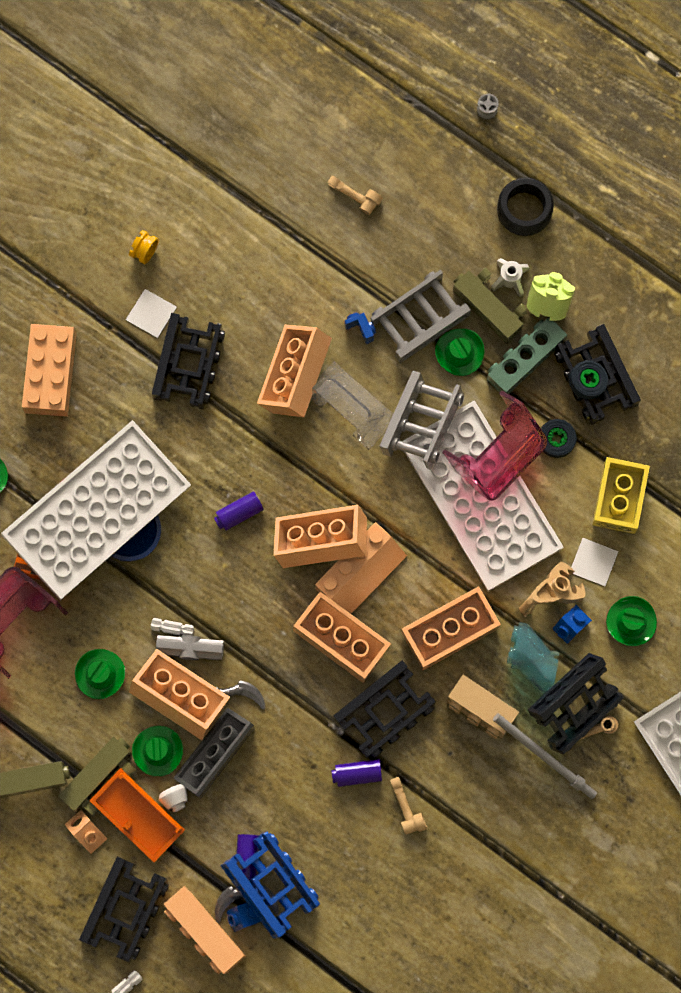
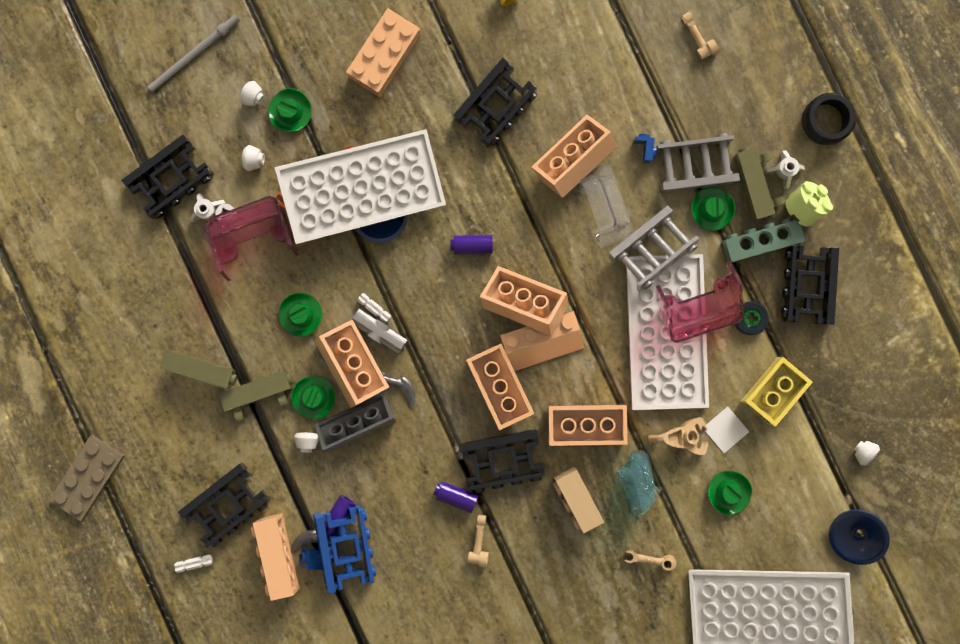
camera: 25 degrees right, 10 degrees up
light nougat bracket [65,810,107,854] -> none
orange container [89,768,185,862] -> none
white sticker [126,289,176,338] -> none
light grey wheel [477,94,499,119] -> none
light grey bar [493,713,597,799] -> none
black fence [527,653,624,754] -> none
blue bracket [553,605,592,644] -> none
black bush [569,360,608,399] -> none

